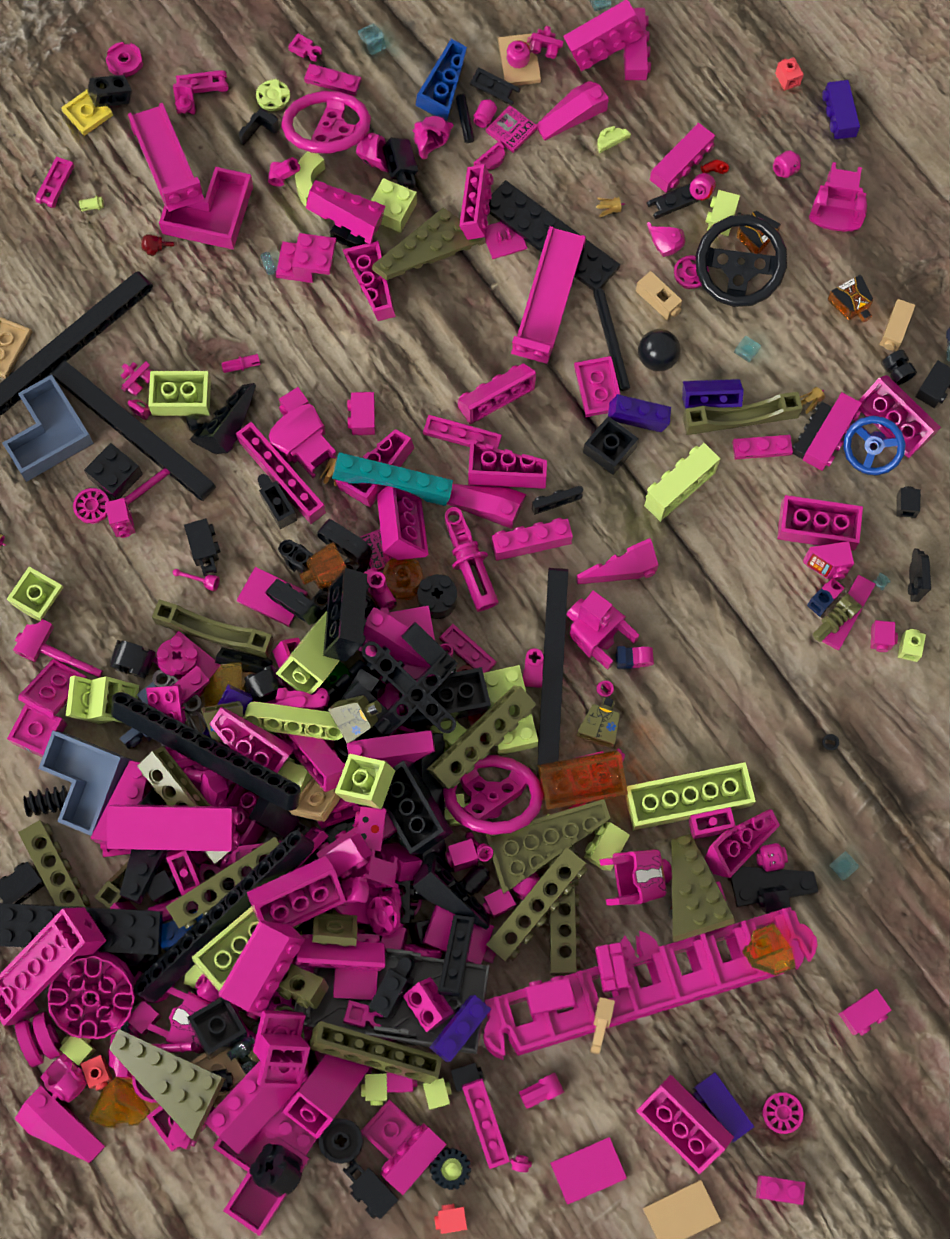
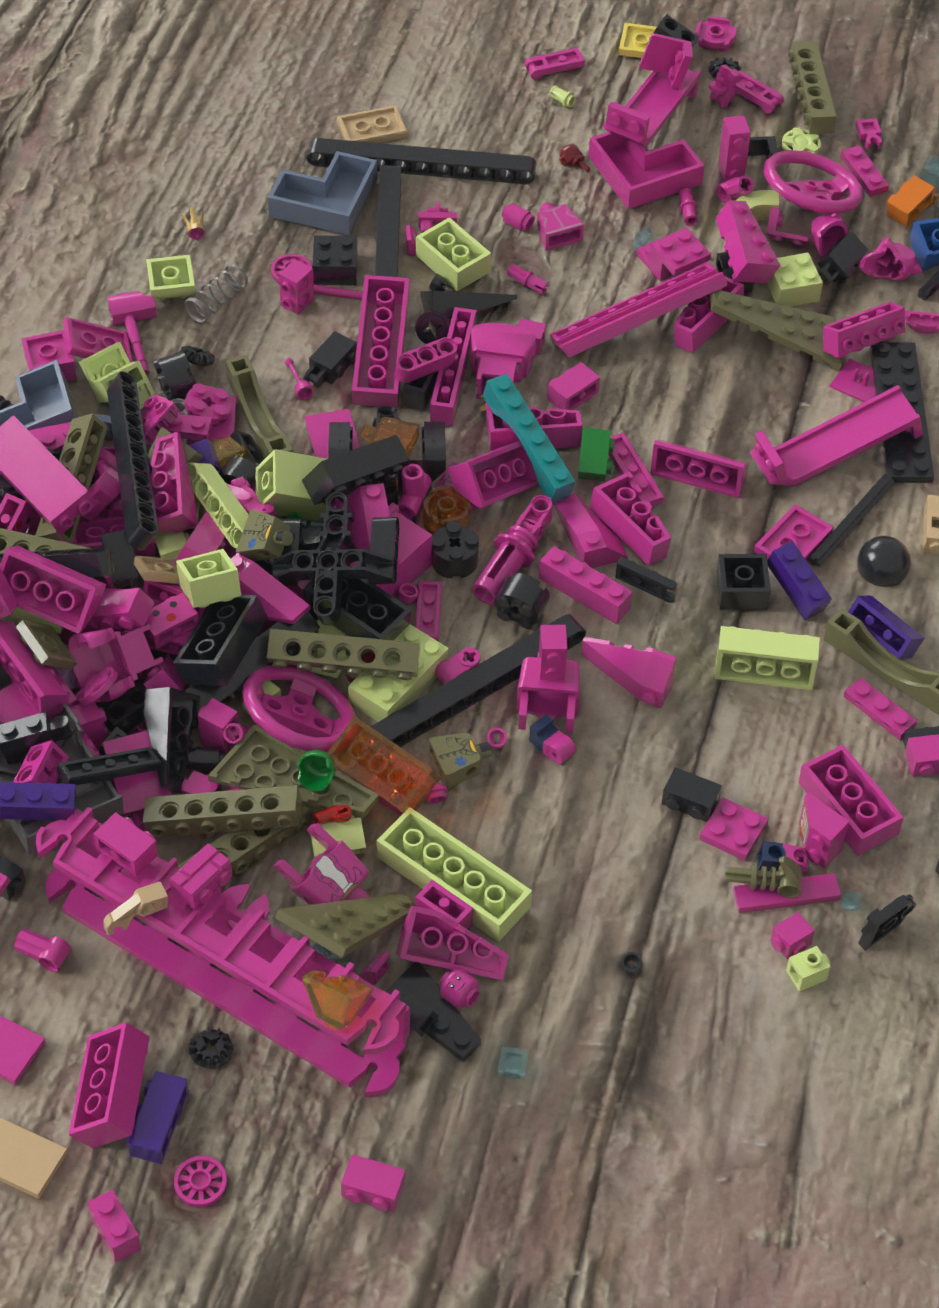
camera: 50 degrees right, 20 degrees down
none -> black gear [180,345,215,366]
none -> light grey piece [185,263,248,323]
none -> black gear [189,1027,233,1068]
none -> green hair [297,750,336,792]
none -> red arm [313,805,352,825]
none -> dark pink brick [352,275,410,408]
none -> dark pink beam [395,337,457,383]
none -> black gear [415,310,450,344]
none -> black brick [494,573,550,629]
none -> dark pink brick [502,203,535,231]
none -> dark pink torso [537,202,584,251]
none -> dark pink plate [549,263,727,357]
none -> green brick [578,428,615,481]
none -> dark pink bracket [639,33,693,90]
none -> black brick [661,767,722,822]
none -> dark pink pin [679,188,698,226]
none -> dark pink plate [699,797,769,861]
none -> black gear [708,57,741,79]
none -> dark pink brick [718,115,751,182]
none -> dark pink bracket [766,208,810,246]
none -> olive brick [788,41,836,134]
none -> orange hinge [887,175,938,228]

